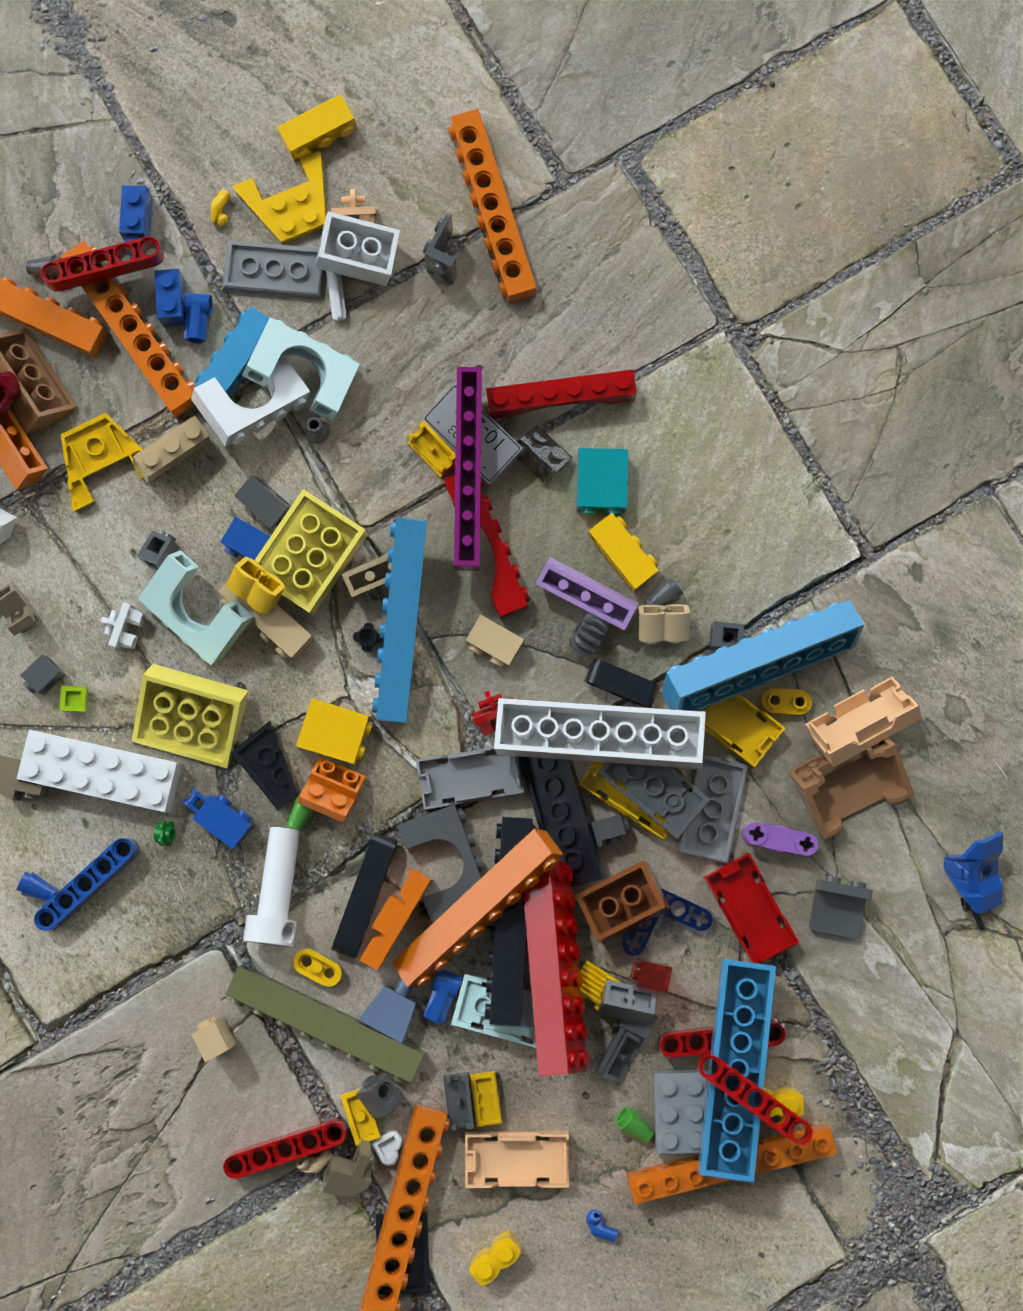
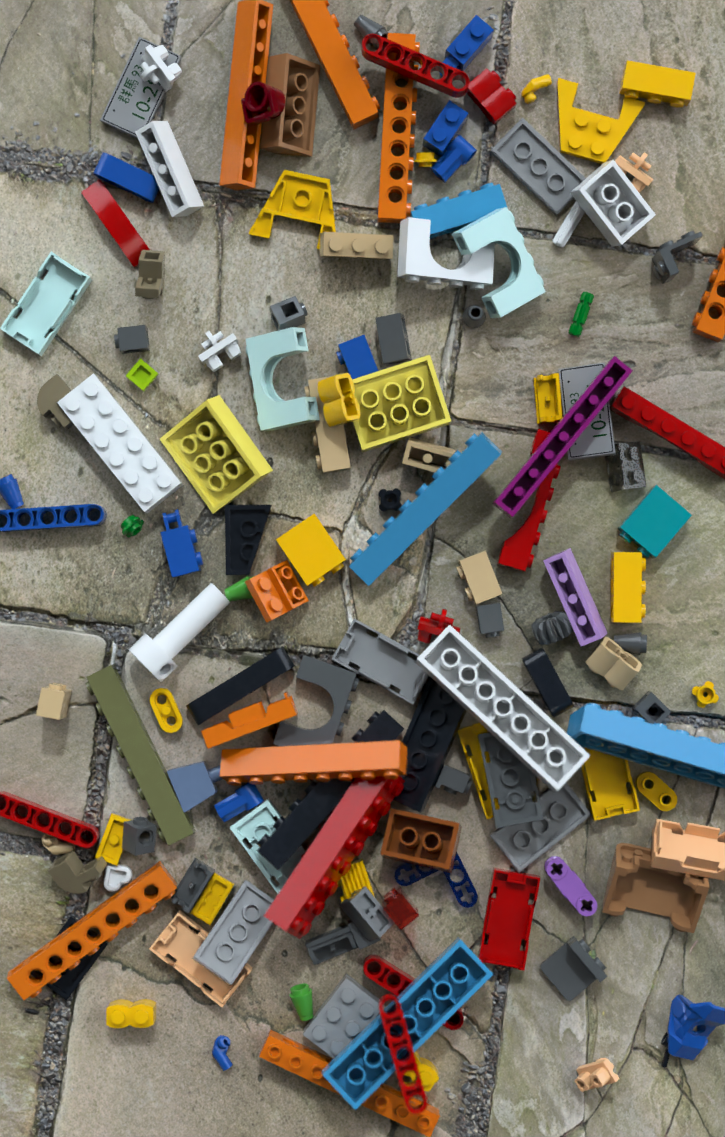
camera: 40 degrees right, 5 degrees up
none -> light grey tile [192,880,274,986]
none -> yellow plate [414,152,437,167]
none -> red brick [466,68,517,125]
none -> dark grey brick [476,603,505,638]
none -> green axle [568,292,594,337]
none -> light nougat hips [575,1058,620,1092]
none -> yellow plate [692,681,719,708]

